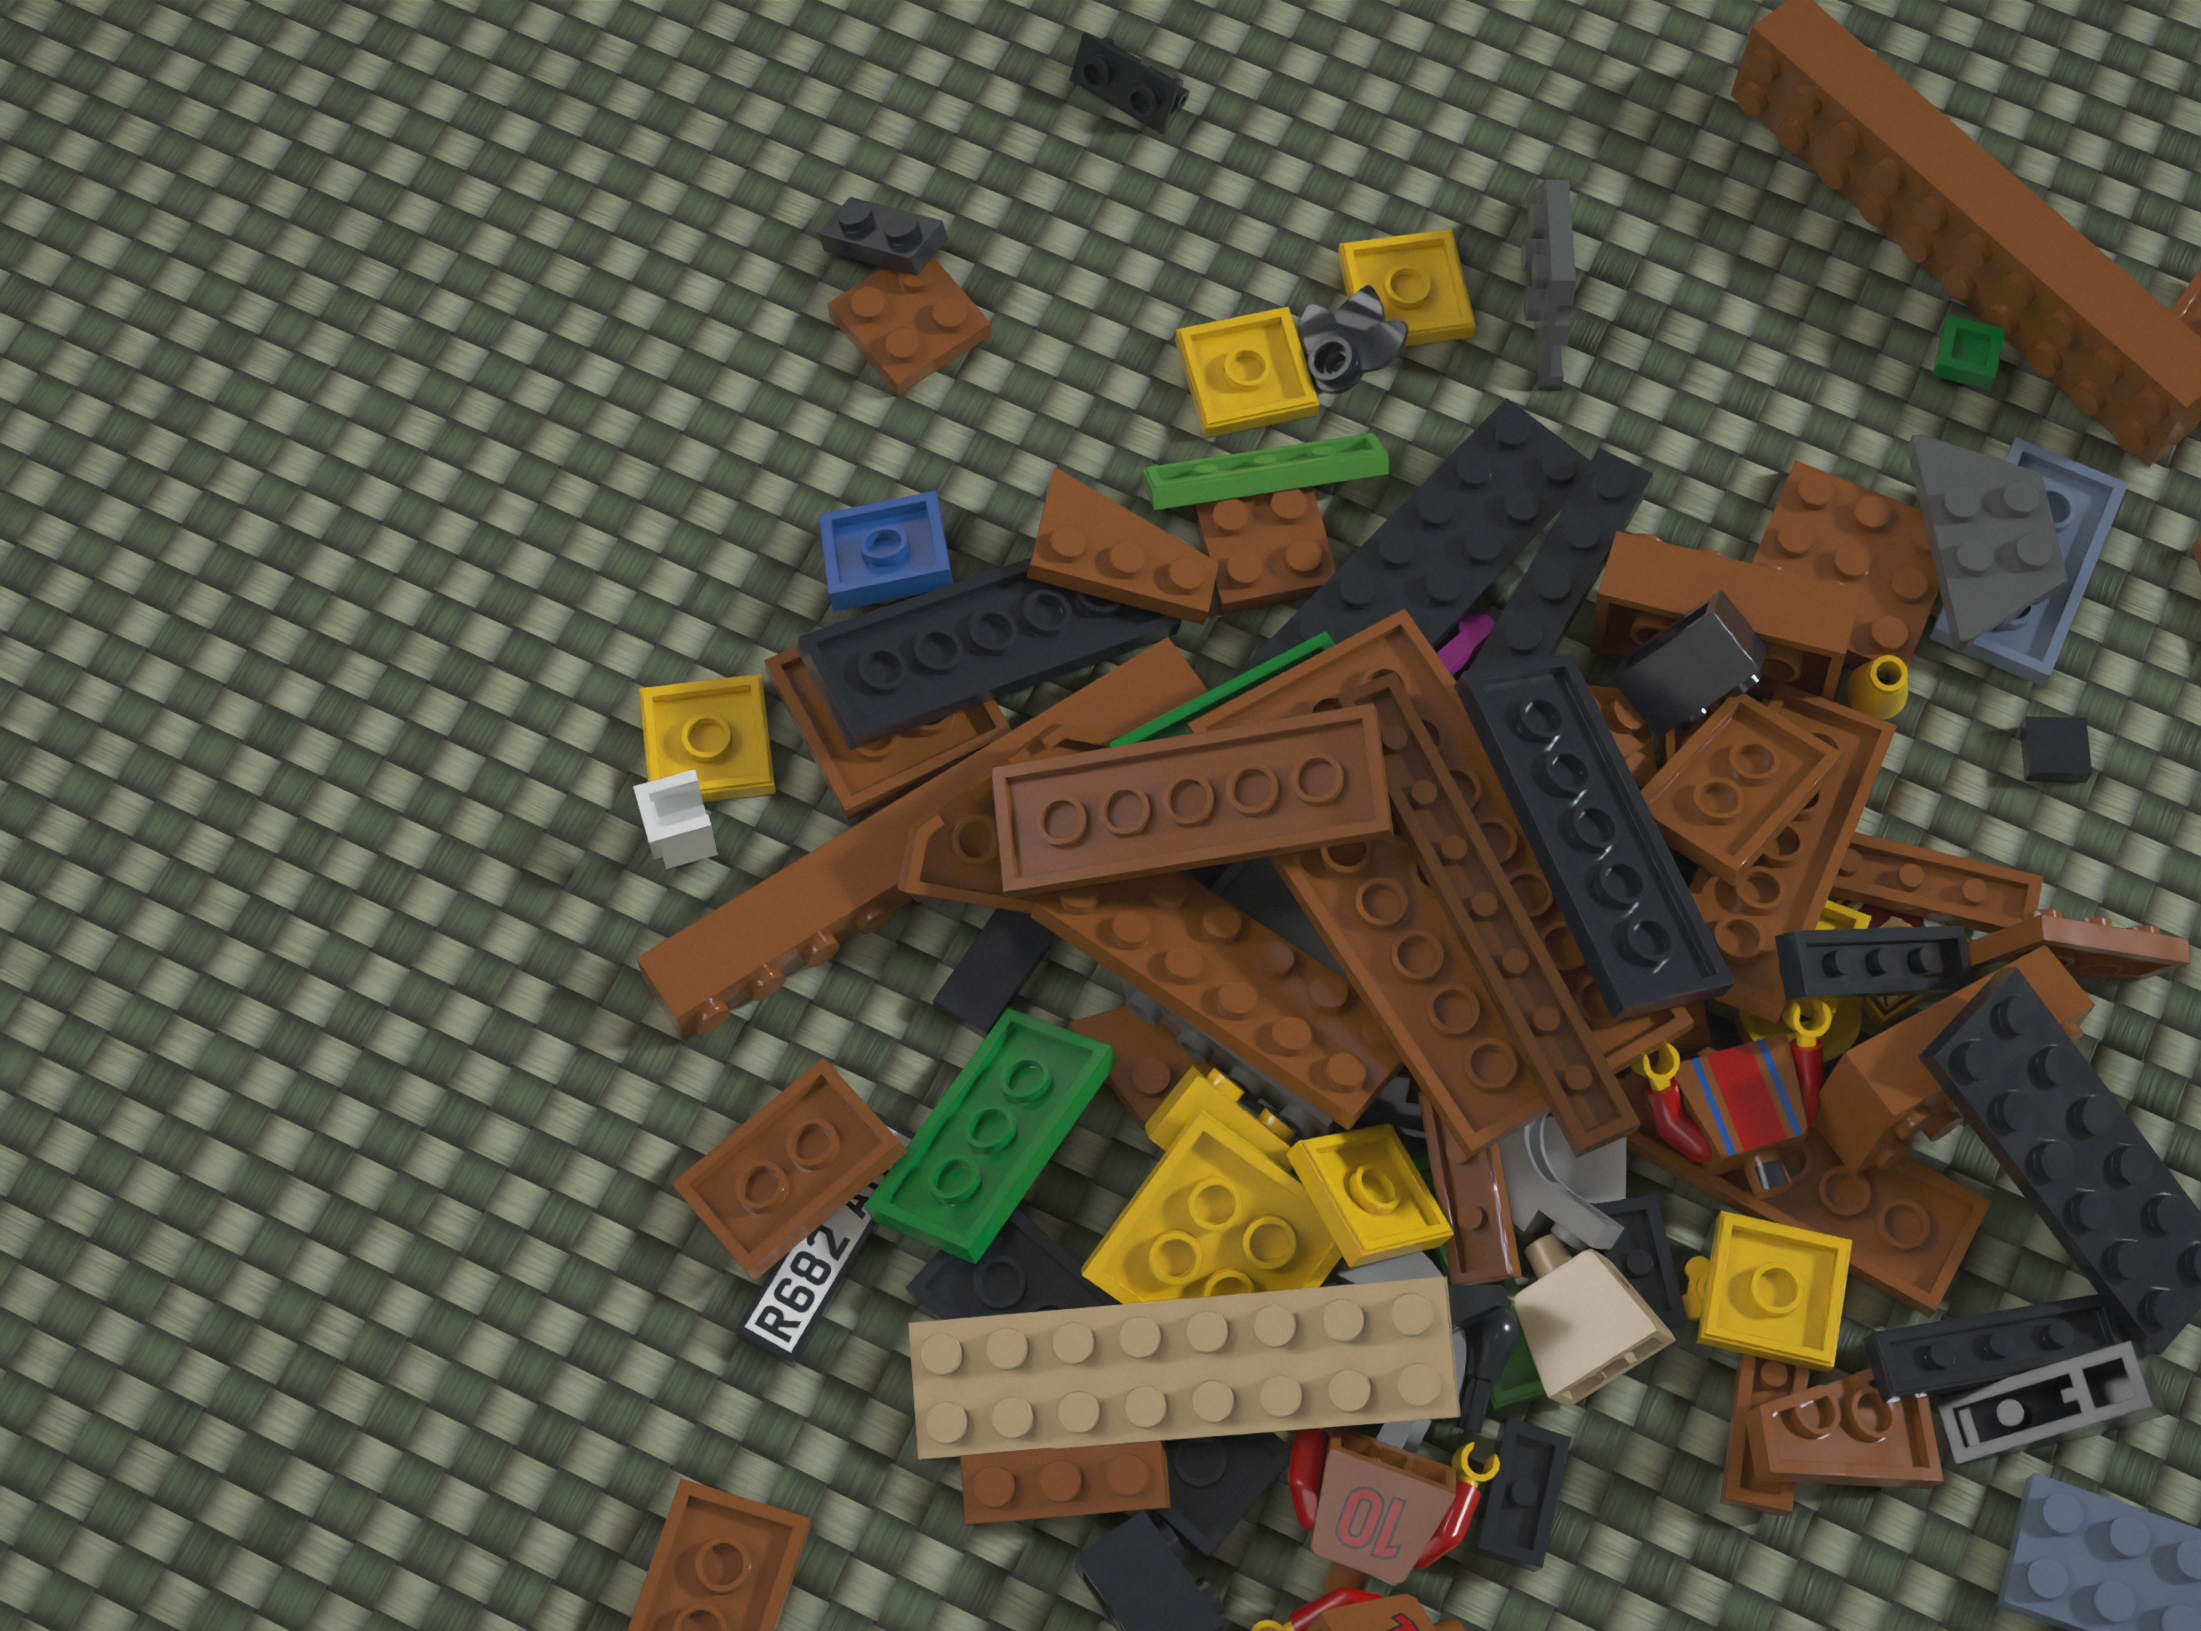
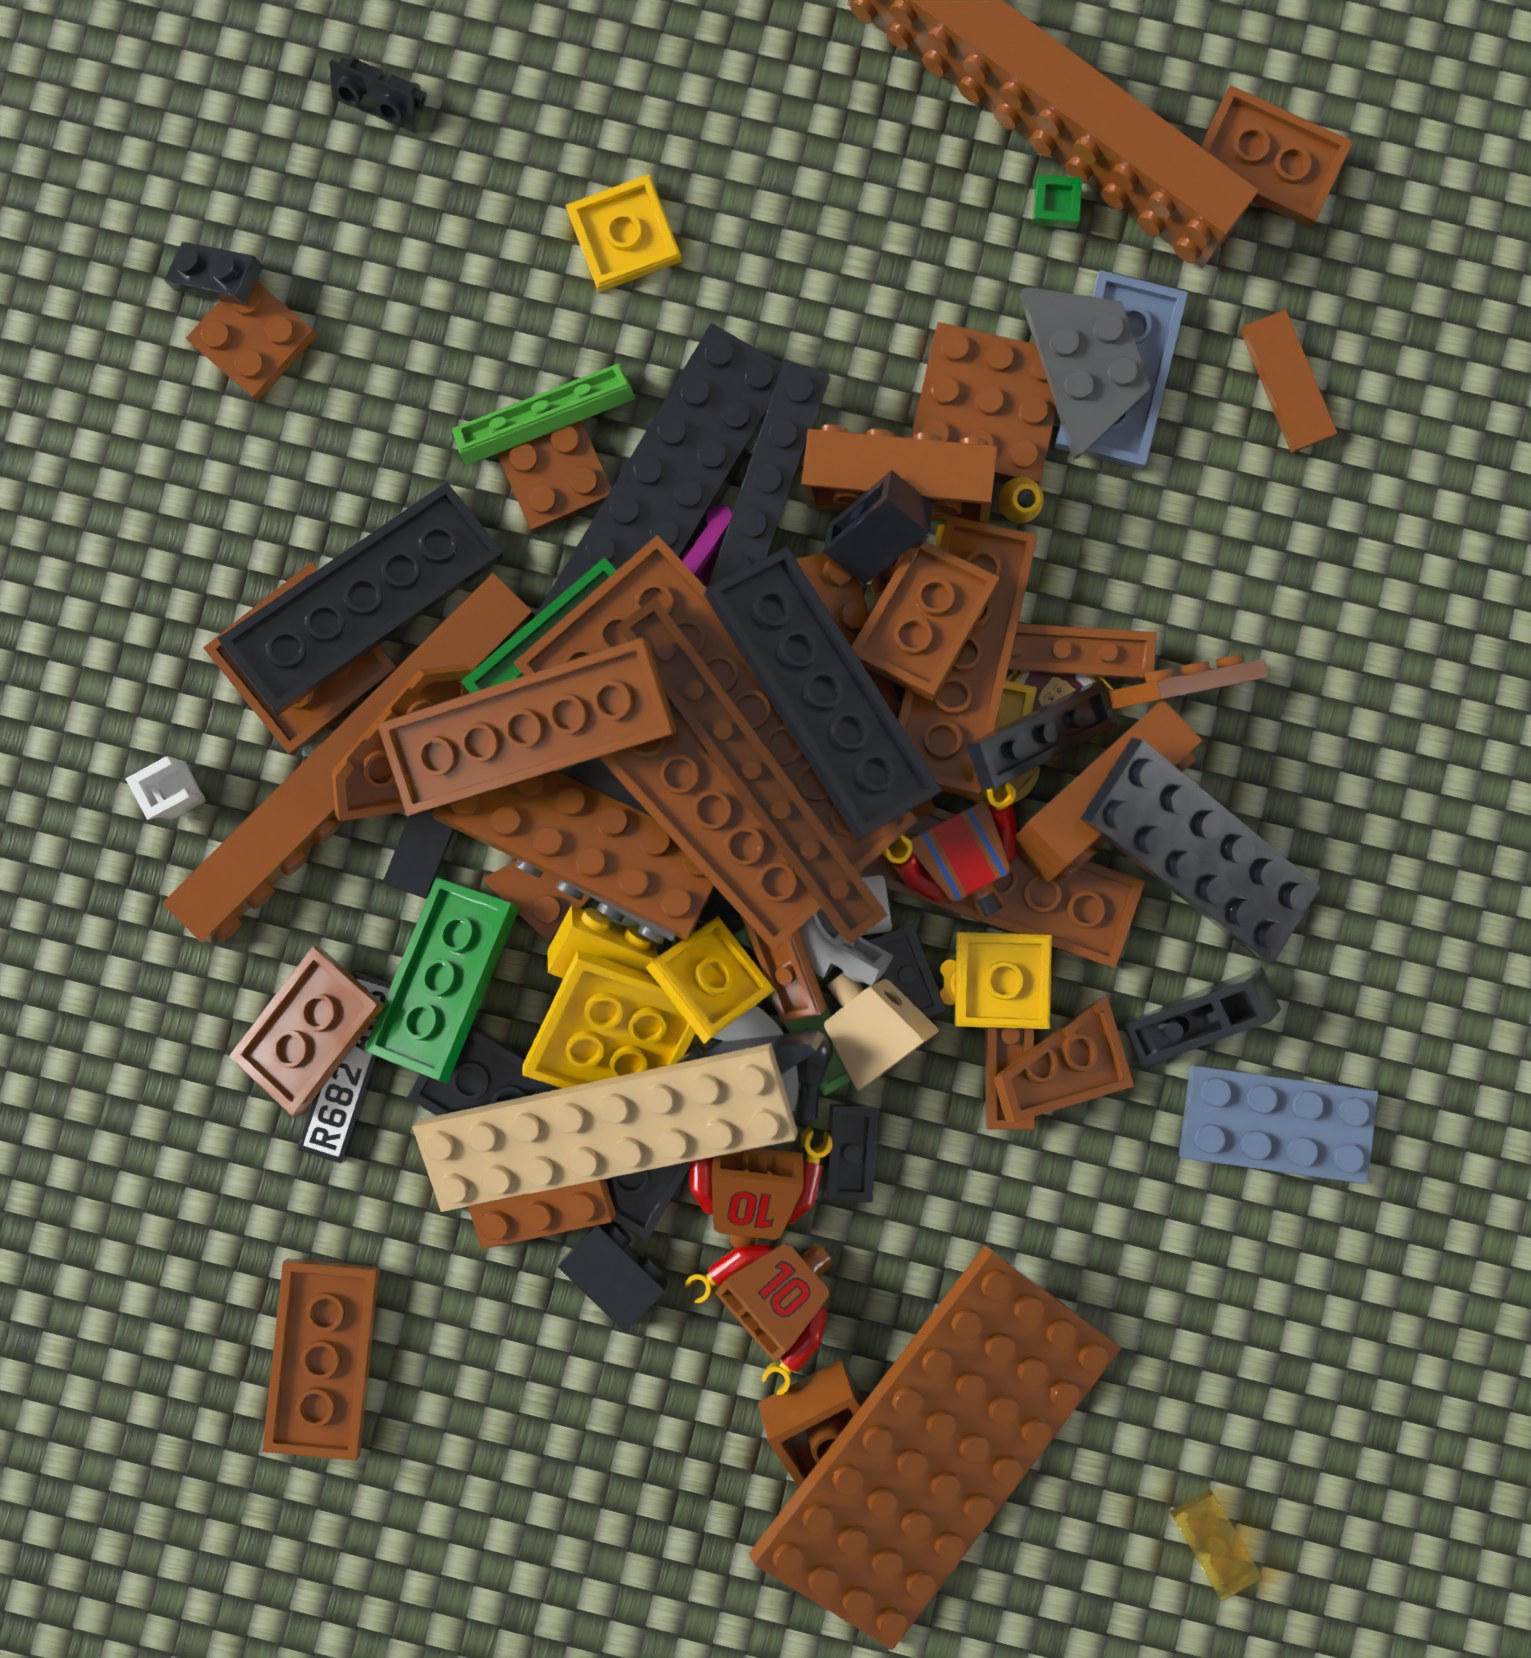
camera: 10 degrees left, 20 degrees up
yellow tile [639,674,776,803] -> none
blue plate [818,490,953,612] -> none
dark orange wing [1027,467,1219,625] -> none
yellow tile [1175,306,1319,439] -> none
black plate [1298,285,1408,394] -> none
dark grey wing [1521,180,1576,390] -> none
black tile [1862,1294,2125,1404] -> none
black tile [2019,716,2092,783] -> none

